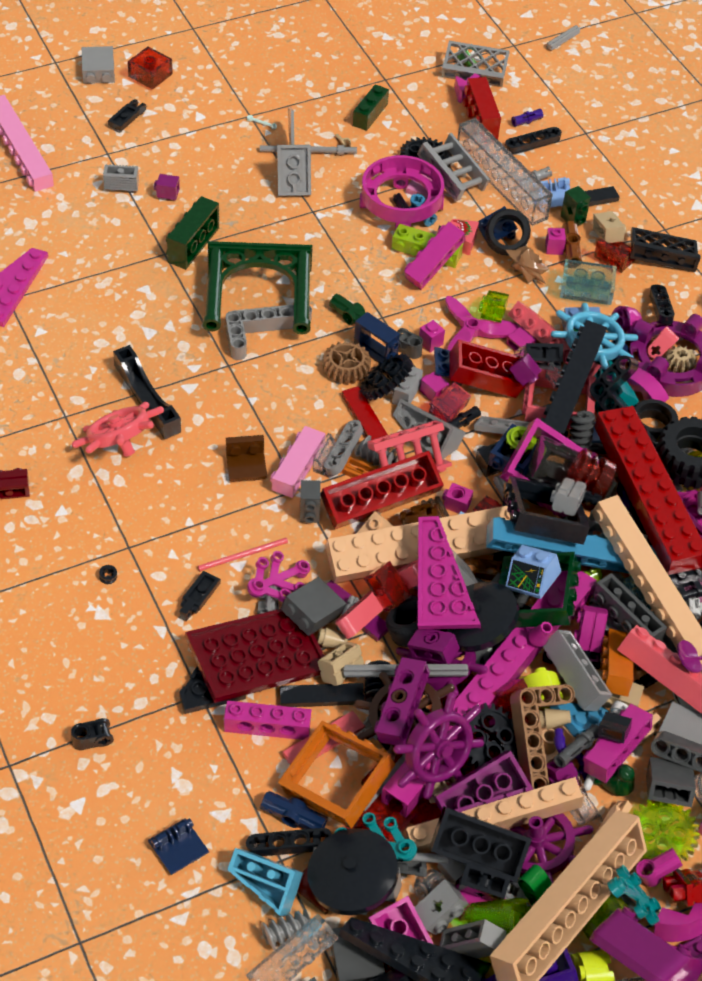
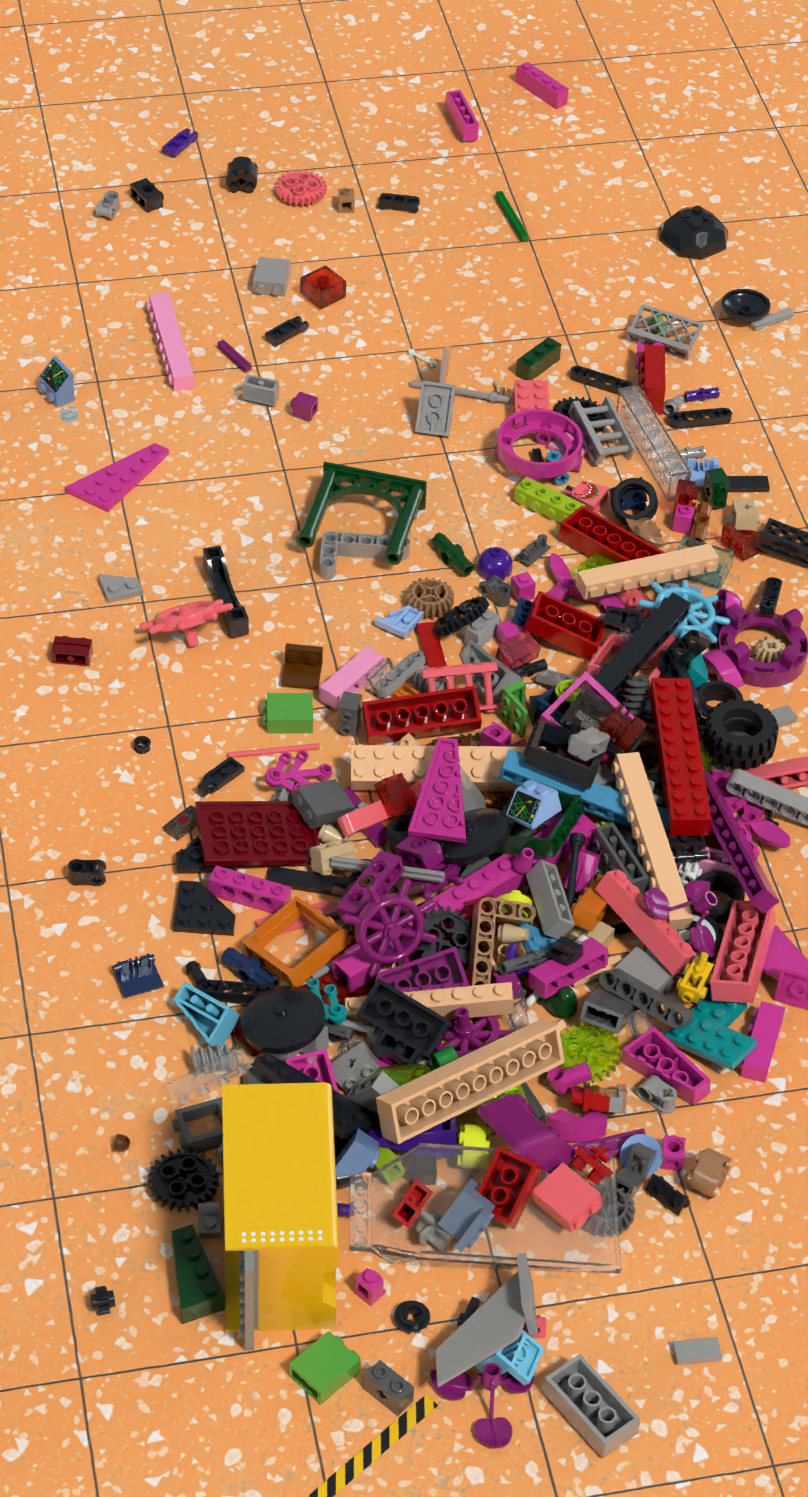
camera: 15 degrees right, 5 degrees down
dark green brick [166,196,219,270] -> none
dark blue window [354,312,400,363] -> none
dark pink brick [404,222,465,290] -> none
magenta brick [509,353,541,386] -> none
teal plant [607,865,661,926] -> none
coral piece [647,326,680,359] -> none
none -> light grey wing [98,574,143,603]
none -> clear smoke tile [163,805,197,841]
none -> black plate [173,880,236,936]
none -> black pin [185,961,207,987]
none -> magenta axle [218,339,252,372]
none -> bright green brick [263,693,313,734]
none -> light blue wing [375,605,424,638]
none -> dark purple cylinder [477,547,513,581]
none -> bright green bracket [500,680,528,737]
none -> coral brick [513,380,550,429]
none -> dark grey hinge [515,534,551,566]
none -> red brick [559,505,666,588]
none -> black piece [566,833,585,910]
none -> black beam [570,366,632,396]
none -> light nougat brick [576,543,719,600]
none -> light grey cone [663,395,684,415]
none -> clear red brick [672,479,698,519]
none -> black dish [721,289,771,322]

